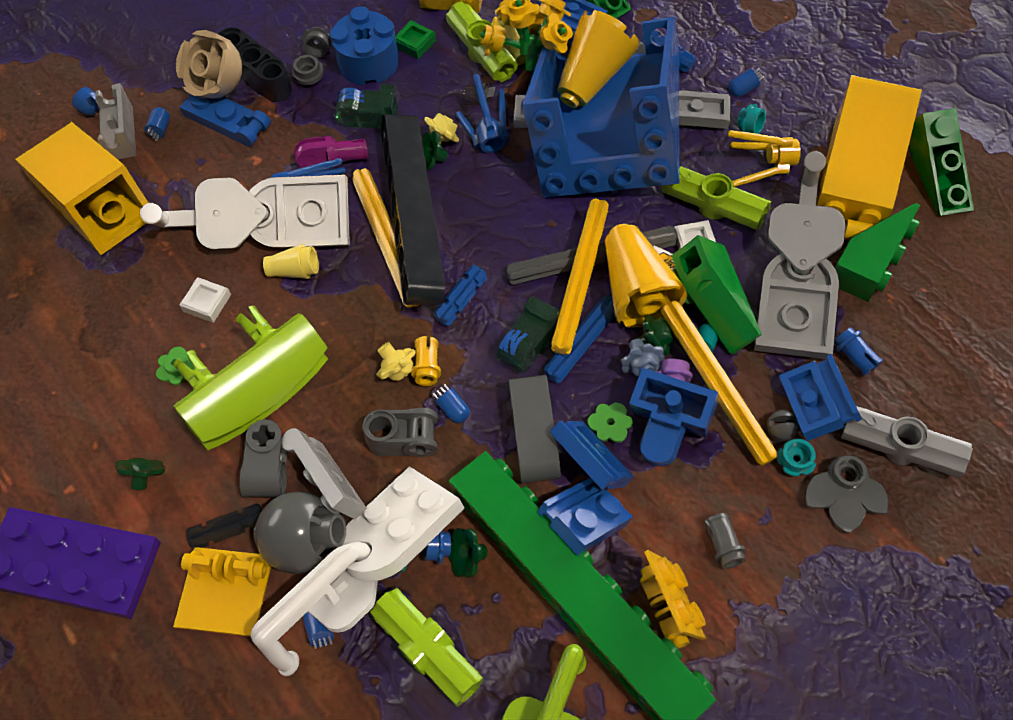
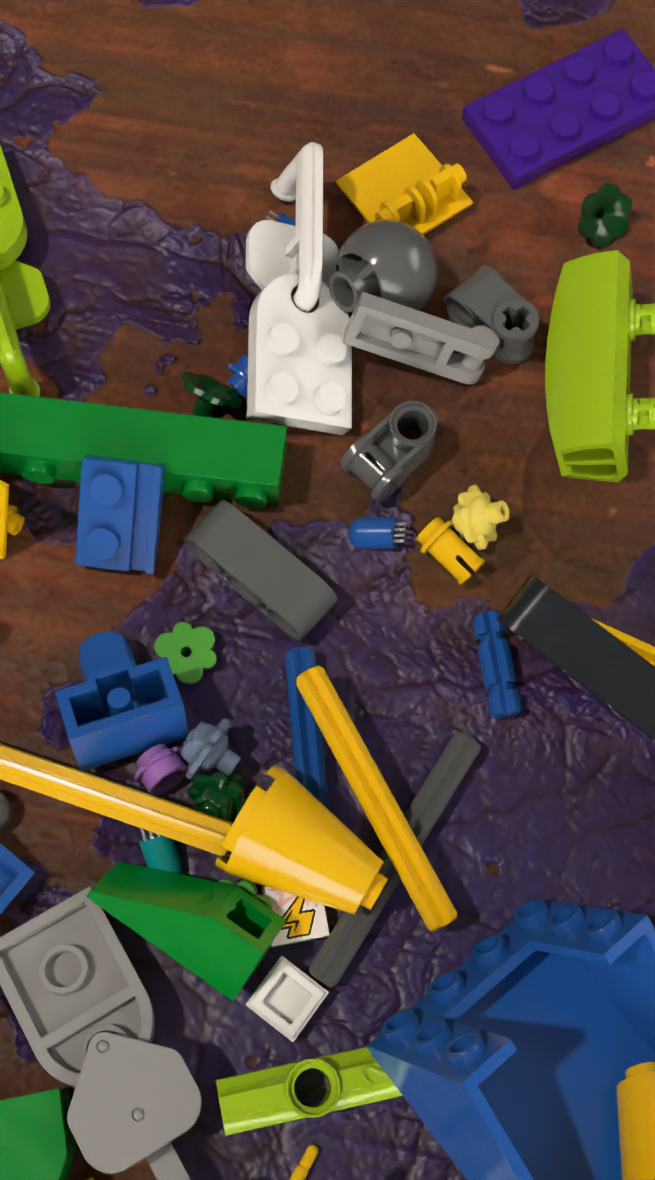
camera: 130 degrees right, 10 degrees up
black axle [186,503,263,550] -> none
lime piece [370,587,484,707] -> none
clear green leg [497,295,560,372] -> none
blue plate [550,420,634,490] -> none

